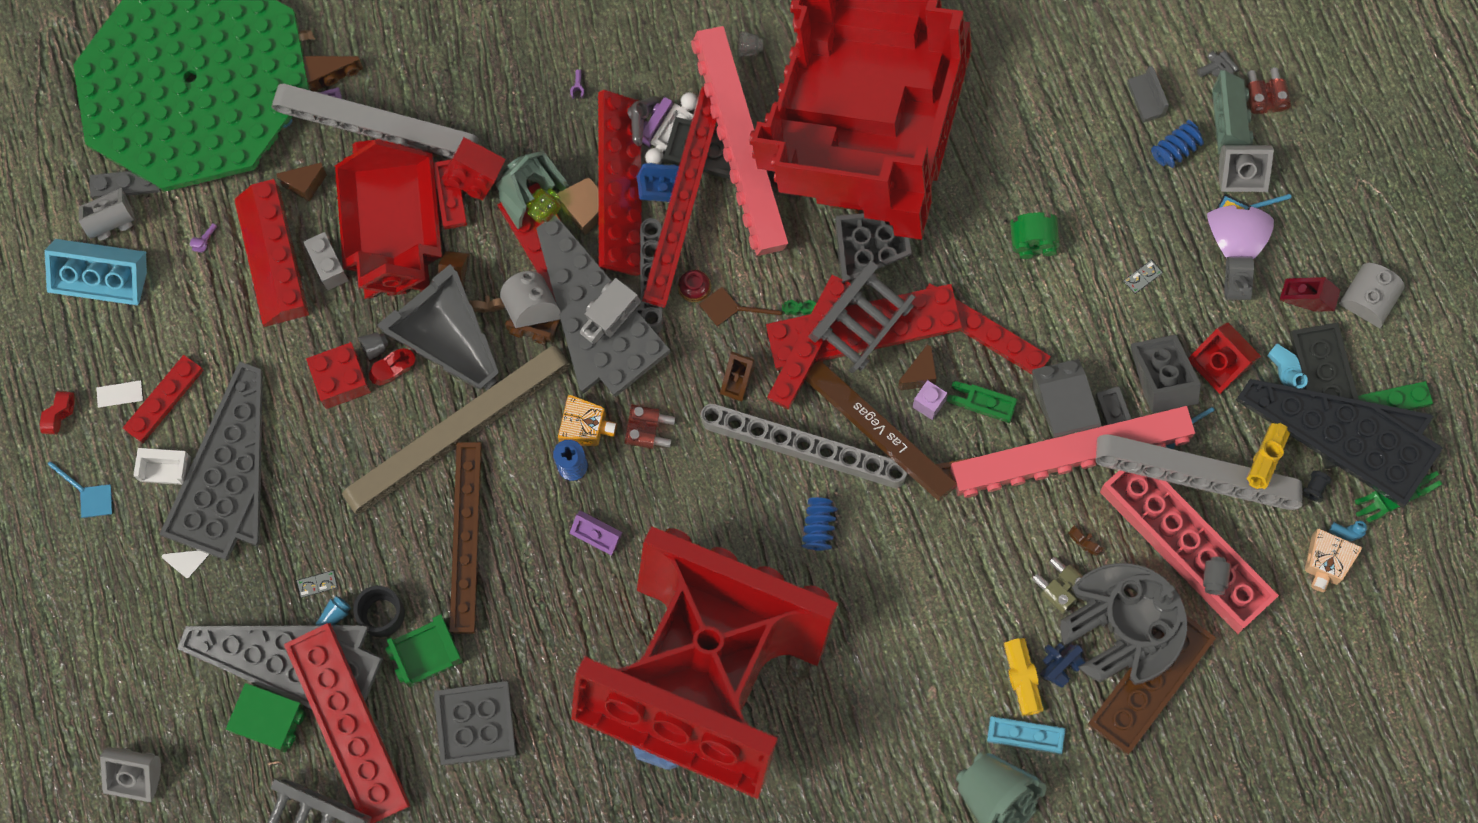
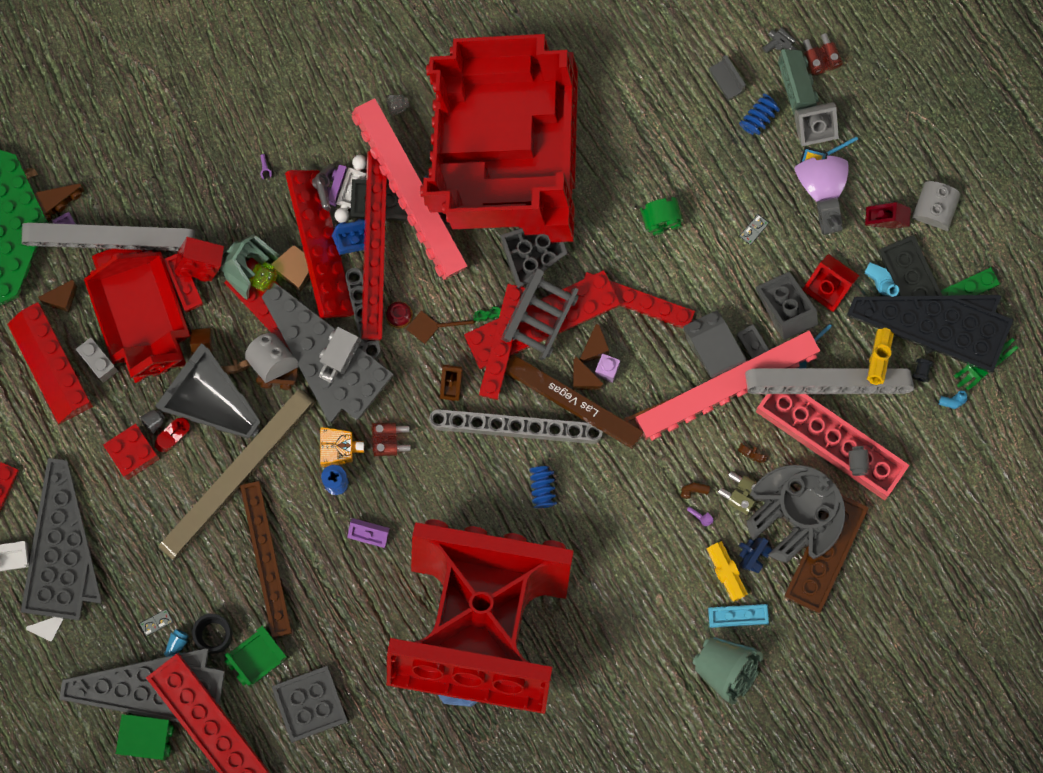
camera: 15 degrees left, 5 degrees up
green hinge [947,381,1018,423] -> none
light nougat torso [1305,529,1362,592] -> none
none -> reddish brown slope [573,357,603,390]
none -> reddish brown arm [680,482,710,499]
none -> medium lavender hand [687,506,713,526]

